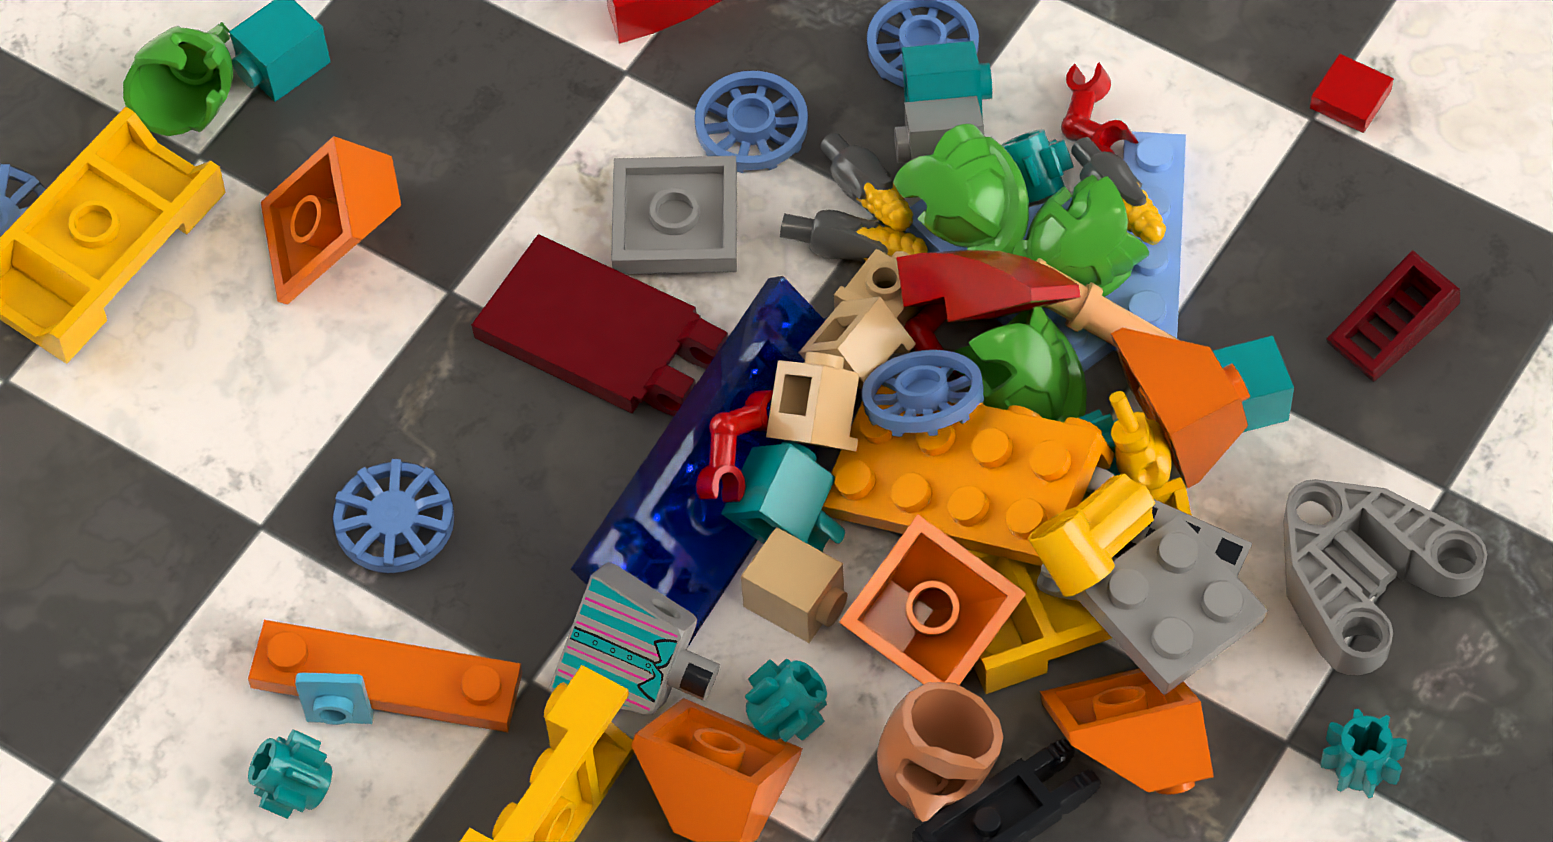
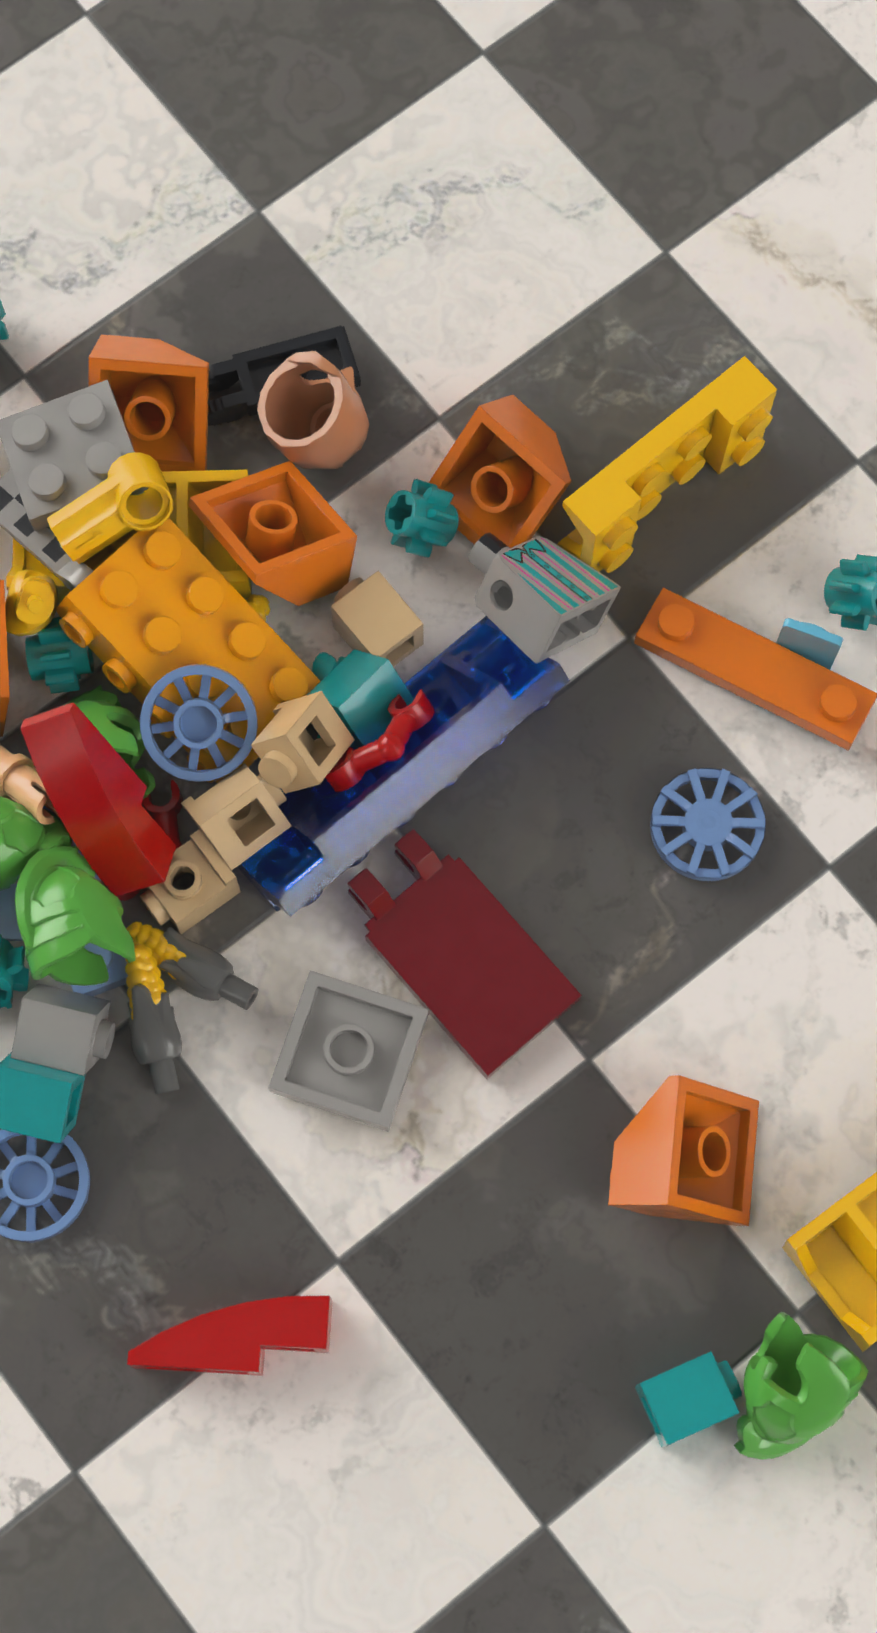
camera: 165 degrees left, 15 degrees up
medium blue wheel [695,71,808,173] -> none

